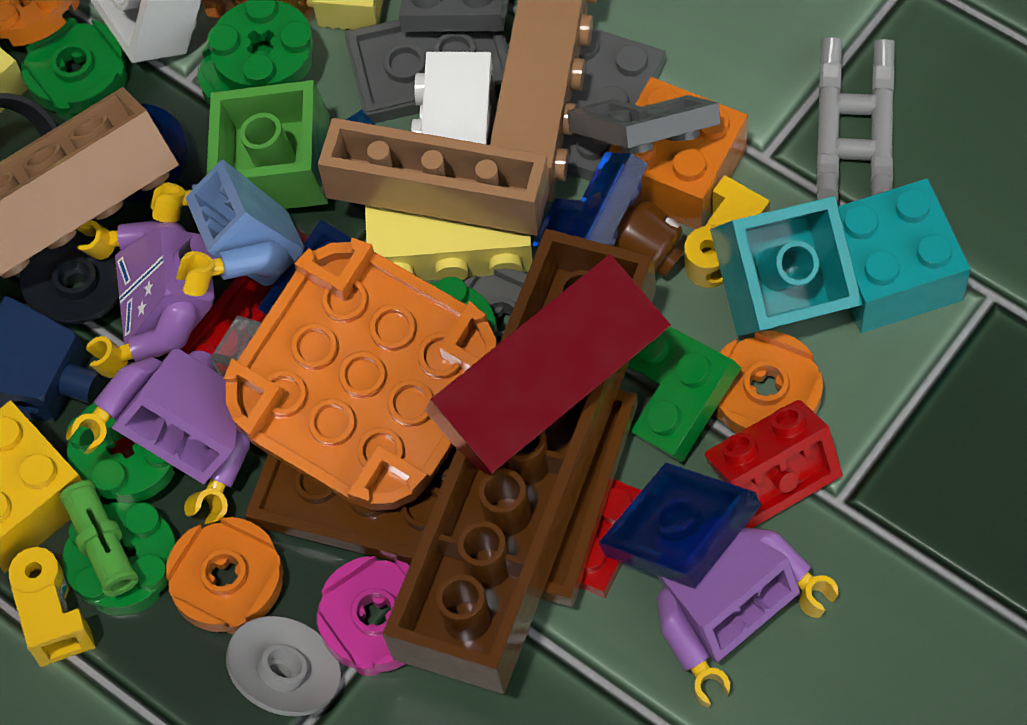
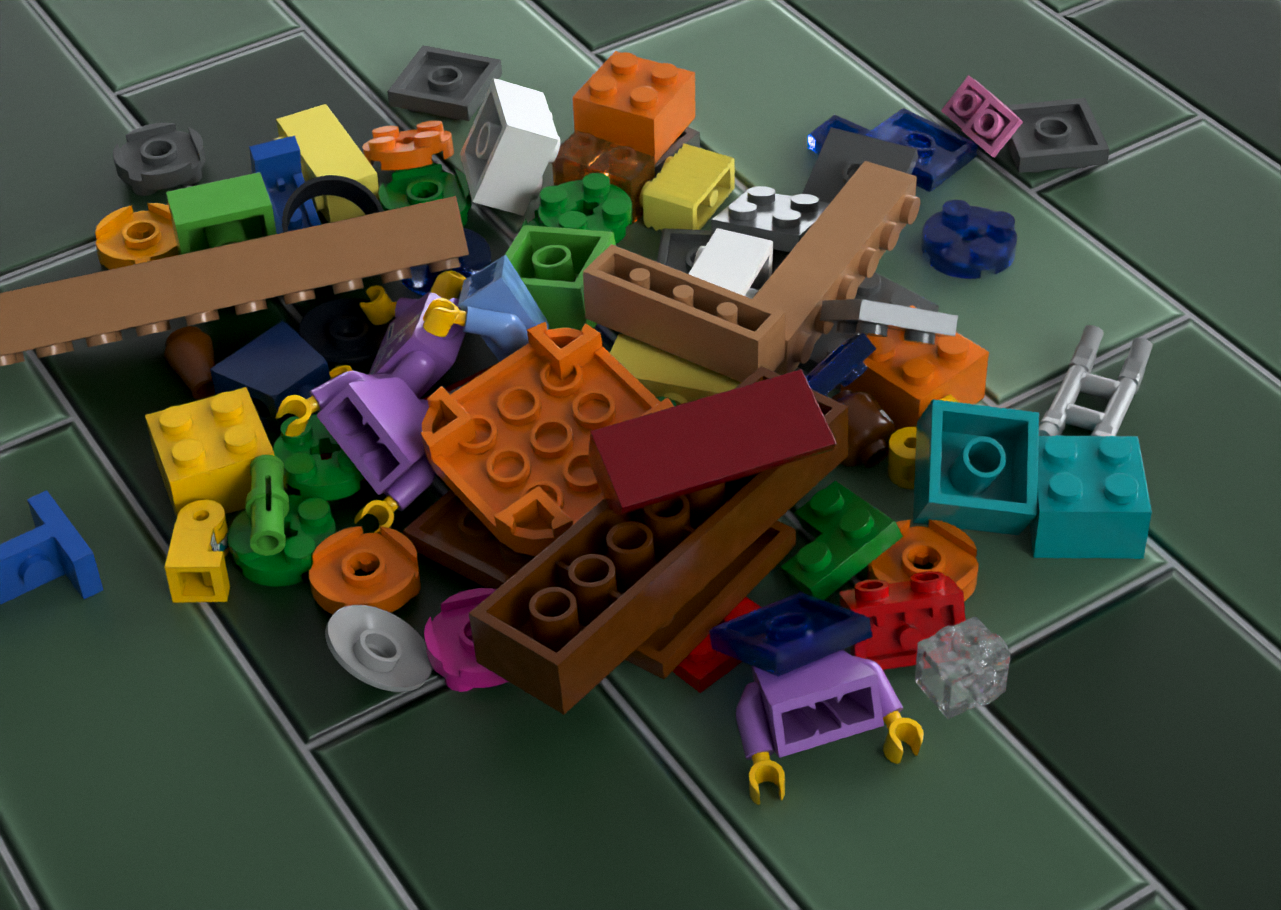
camera: 15 degrees right, 20 degrees down
none -> clear brick [915,616,1011,719]

